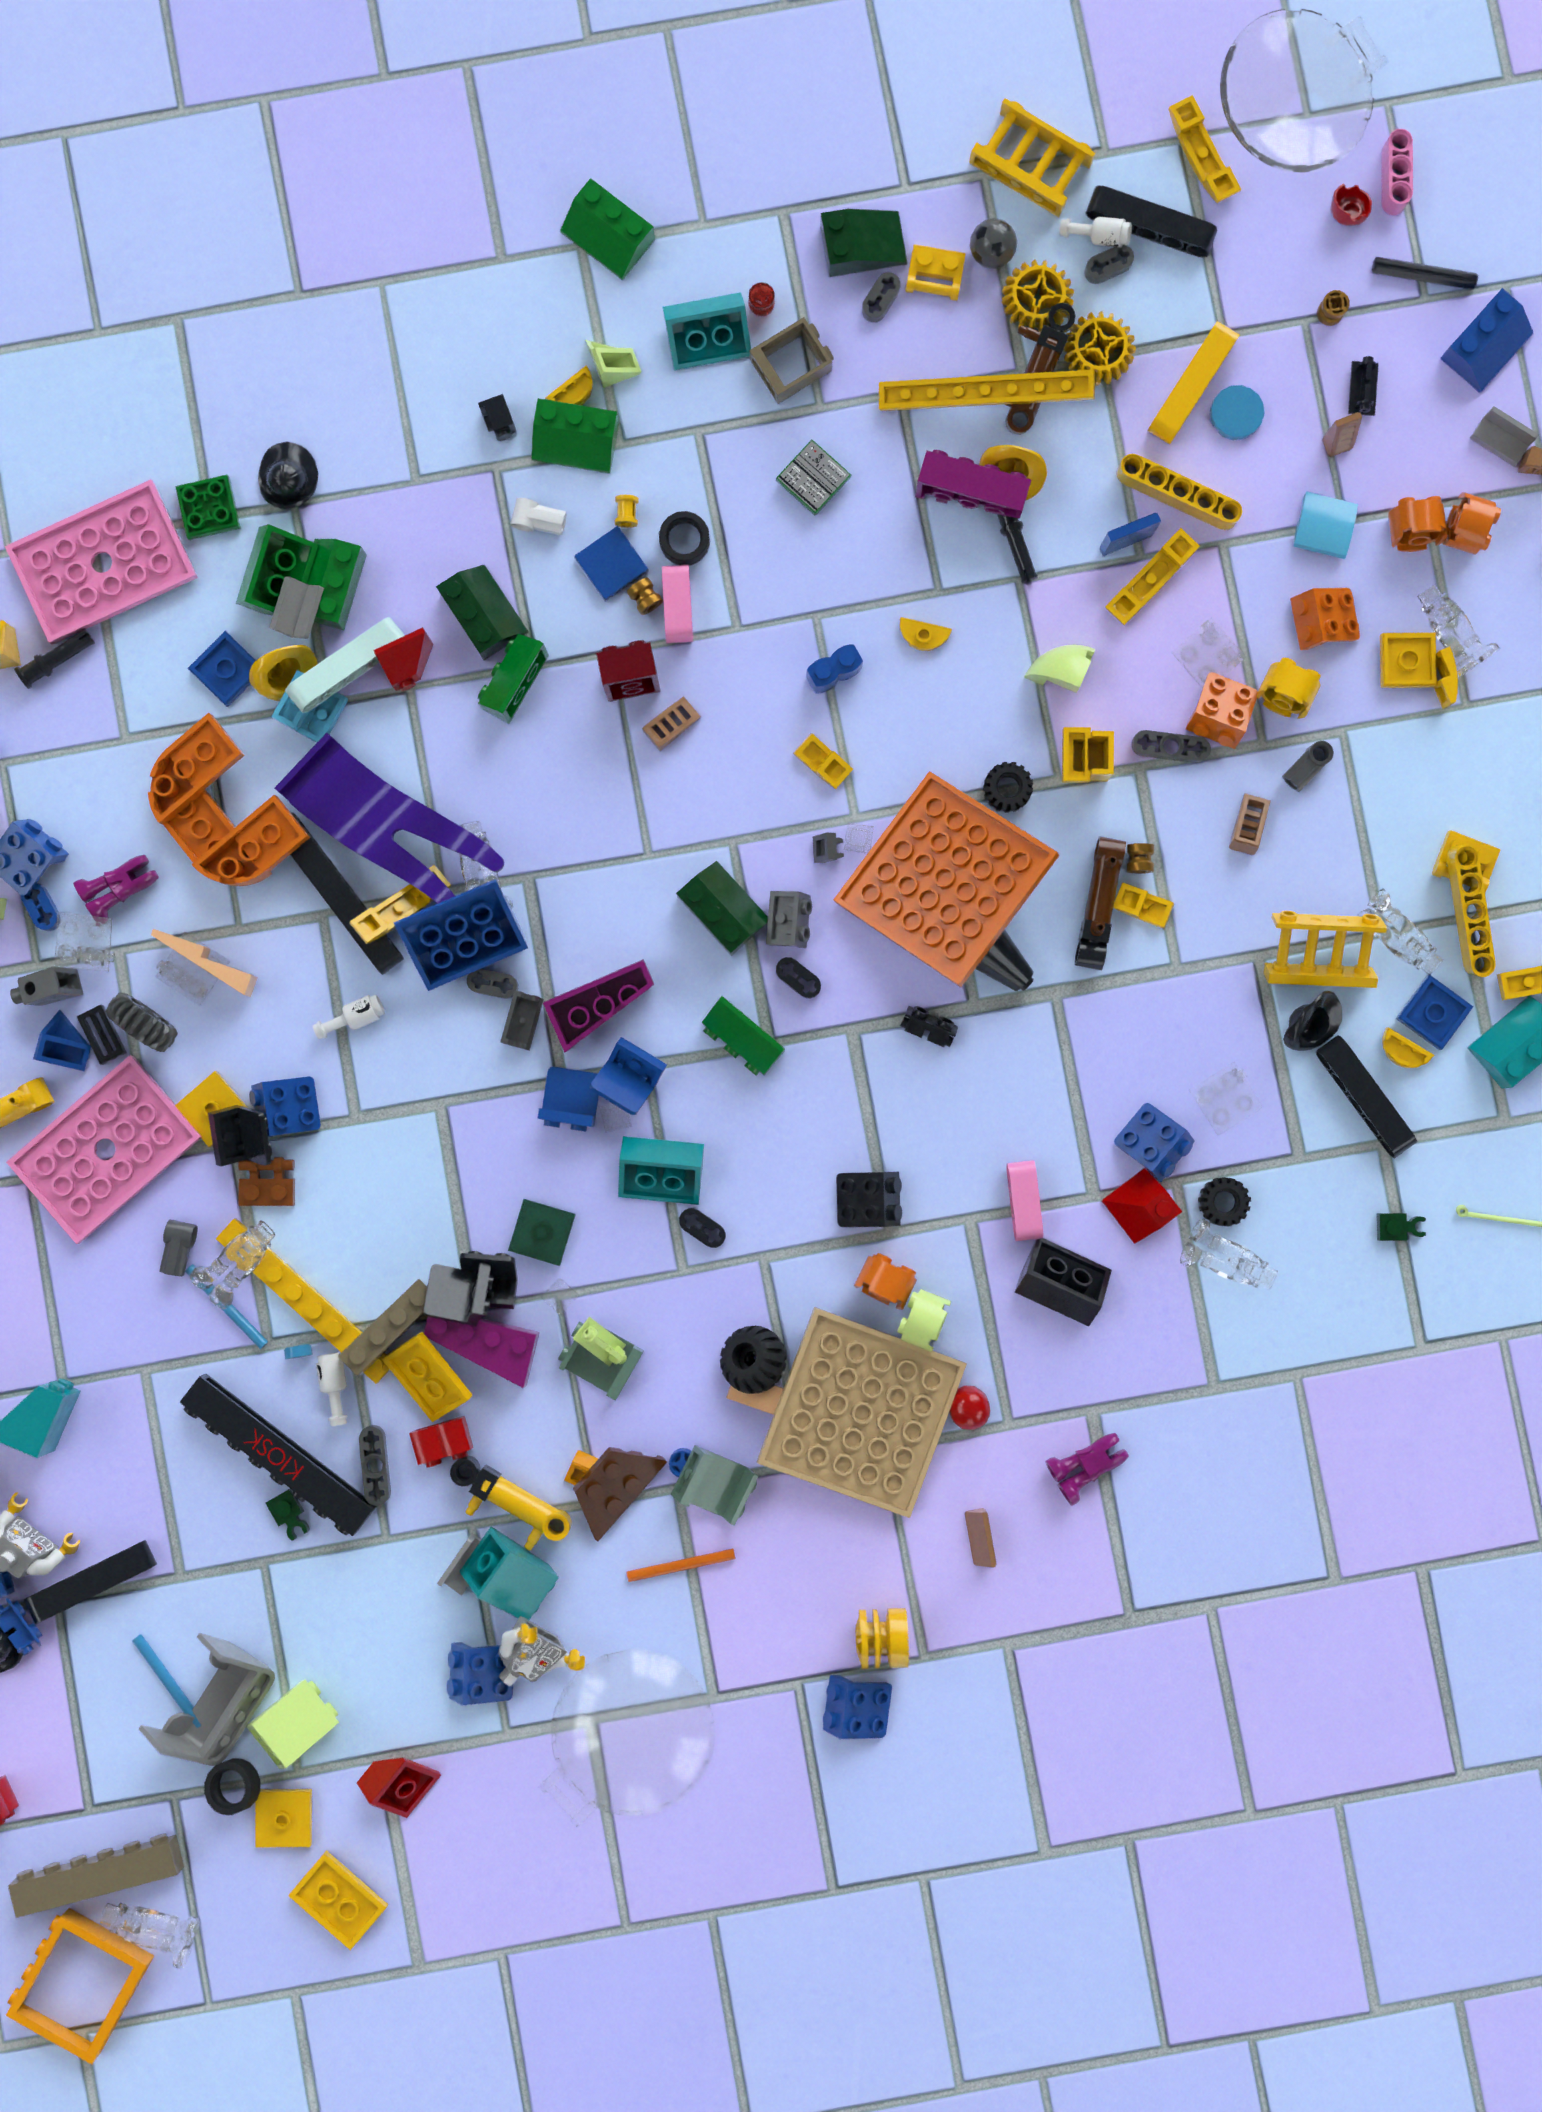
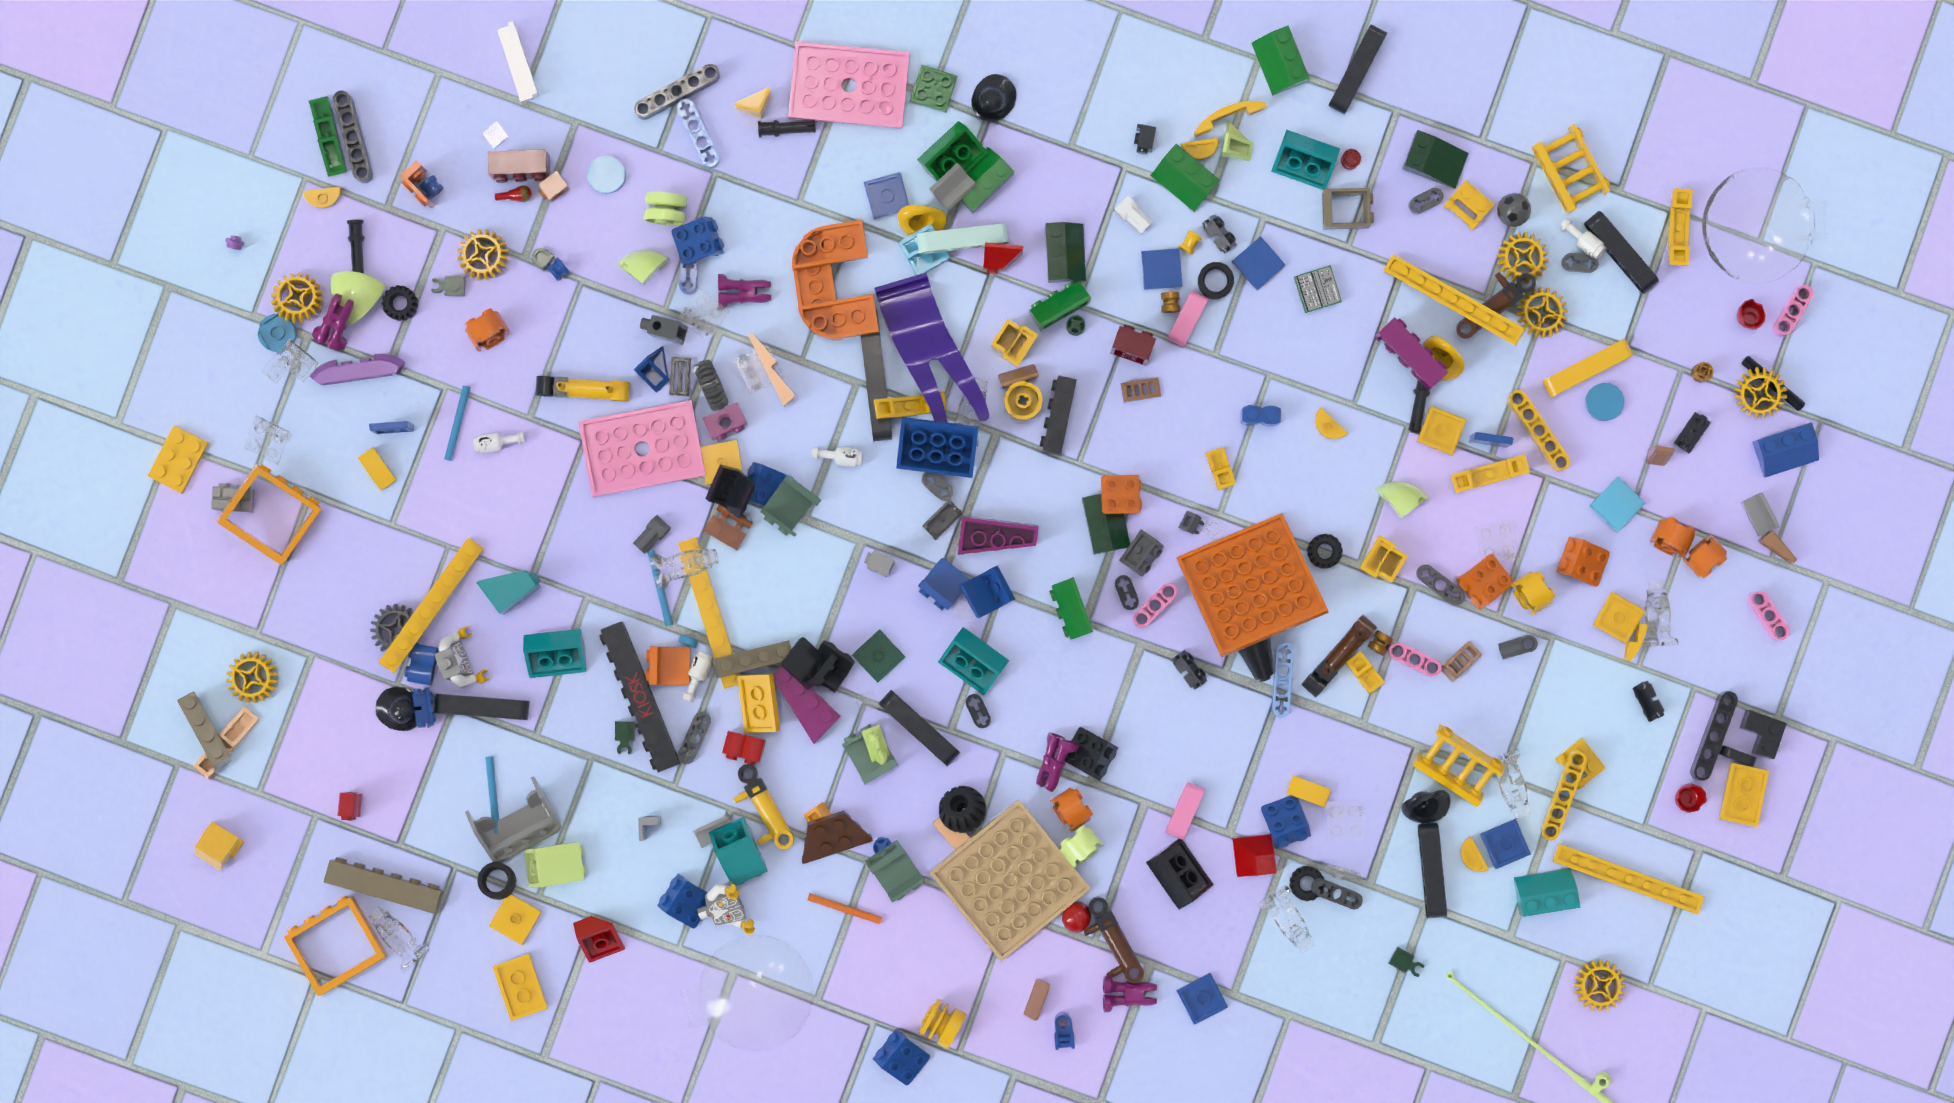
camera: 30 degrees right, 0 degrees up
none -> teal slope [523,629,587,678]
none -> light grey panel [638,816,661,841]
none -> orange bracket [646,646,690,686]
none -> magenta brick [702,402,748,442]
none -> sand green panel [760,475,821,537]
none -> light grey brick [864,550,895,578]
none -> black beam [878,690,961,767]
none -> yellow plate [991,318,1038,367]
none -> medium nougat slope [998,364,1039,388]
none -> yellow brick [1004,381,1043,421]
none -> magenta piece [1036,732,1080,792]
none -> black brick [1039,376,1077,456]
none -> blue piece [1054,1012,1075,1050]
none -> dark green wheel [1066,315,1085,336]
none -> reddish brown piece [1083,896,1144,983]
none -> orange bracket [1101,475,1142,515]
none -> bright pink beam [1132,583,1178,628]
none -> blue tile [1176,973,1228,1025]
none -> yellow slope [1194,101,1267,138]
none -> hinge [1202,215,1237,254]
none -> blue tile [1232,236,1286,291]
none -> light blue beam [1272,643,1294,717]
none -> yellow slope [1287,775,1331,808]
none -> dark grey beam [1311,878,1363,910]
none -> clear plate [1318,862,1361,881]
none -> black beam [1328,24,1388,115]
none -> bright pink beam [1387,642,1442,677]
none -> yellow plate [1416,406,1467,456]
none -> black hinge [1632,680,1665,722]
none -> yellow gear [1734,367,1787,419]

